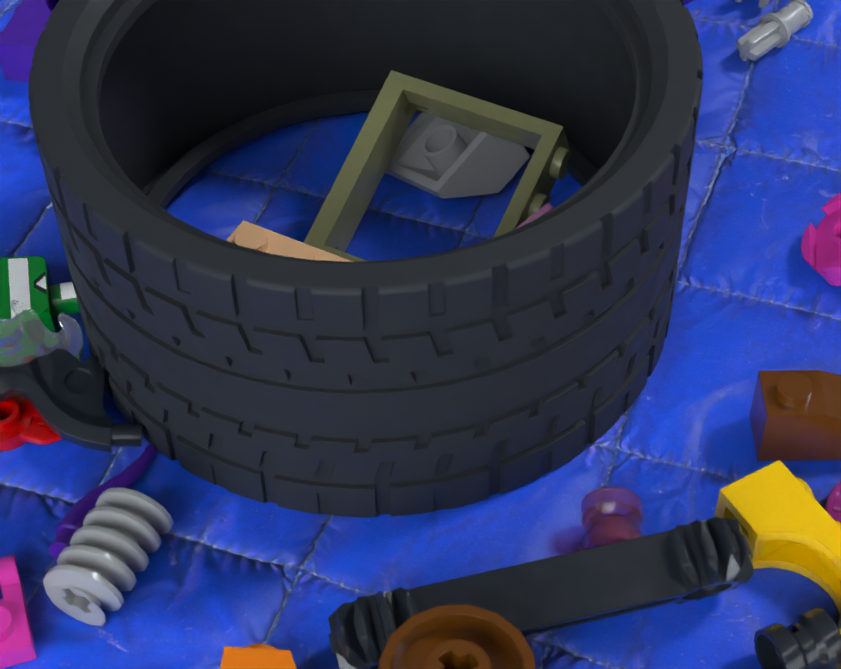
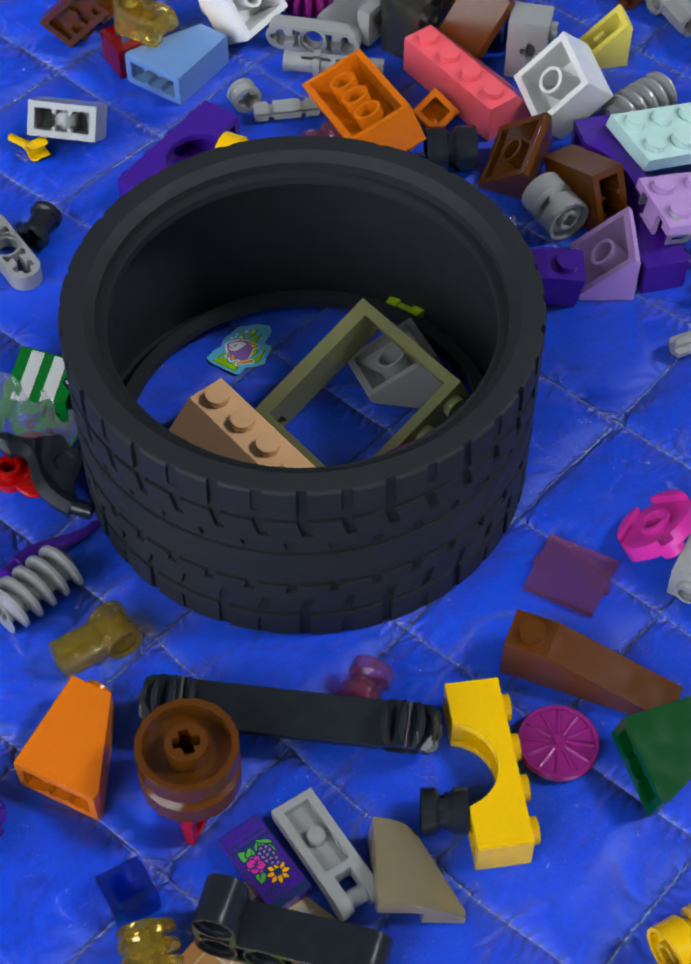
camera: 20 degrees right, 5 degrees up
none -> clear yellow piece [48,600,143,678]
none -> sticker [207,324,272,375]
none -> piece [523,534,619,618]

